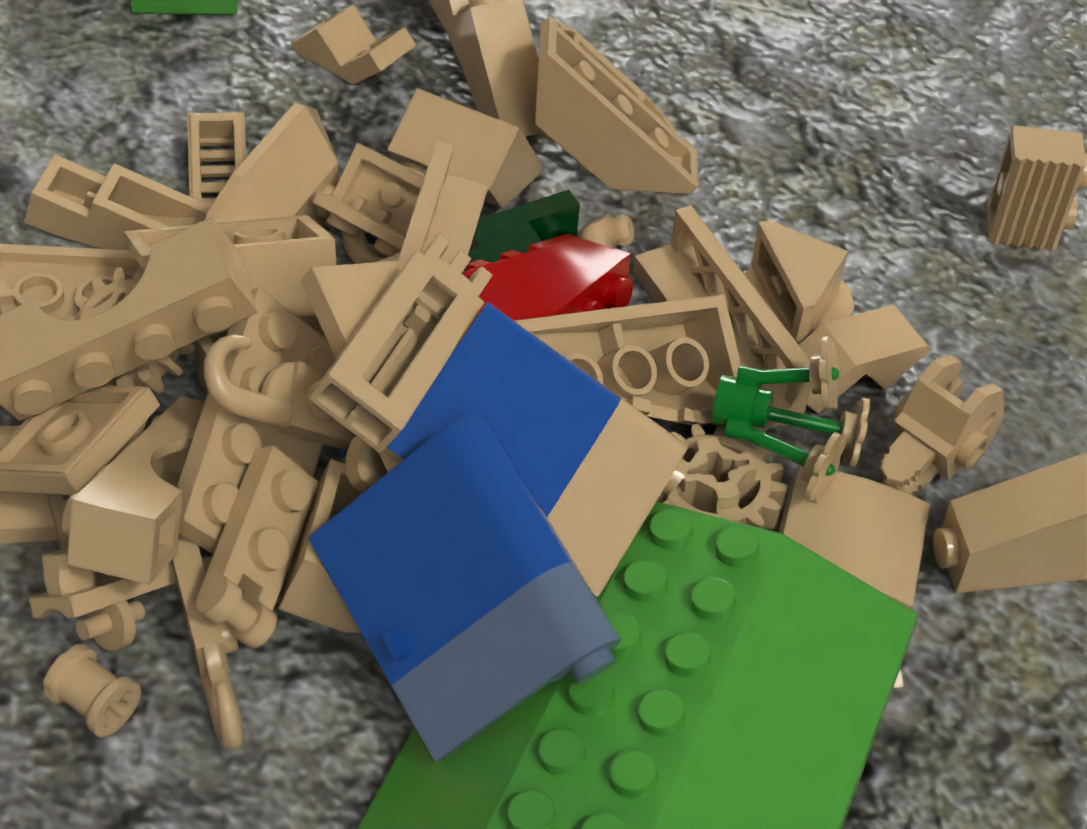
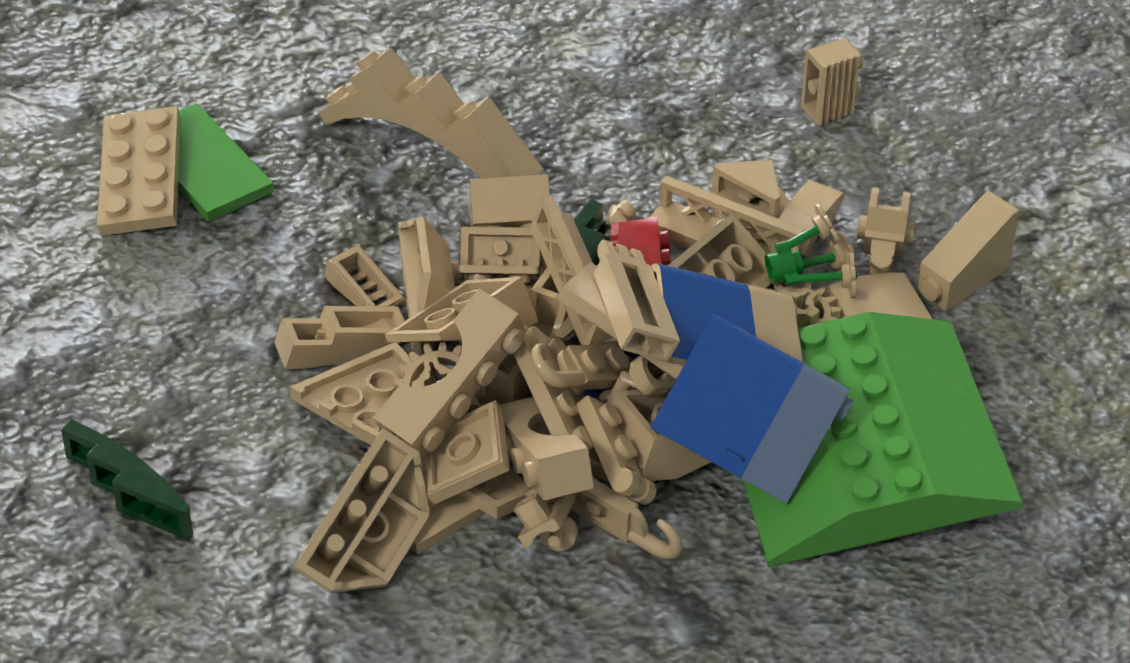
camera: 30 degrees left, 5 degrees down
tan bush [43,644,141,738] -> none
tan slope [291,4,416,85] -> none
tan wedge [535,16,698,194] -> none

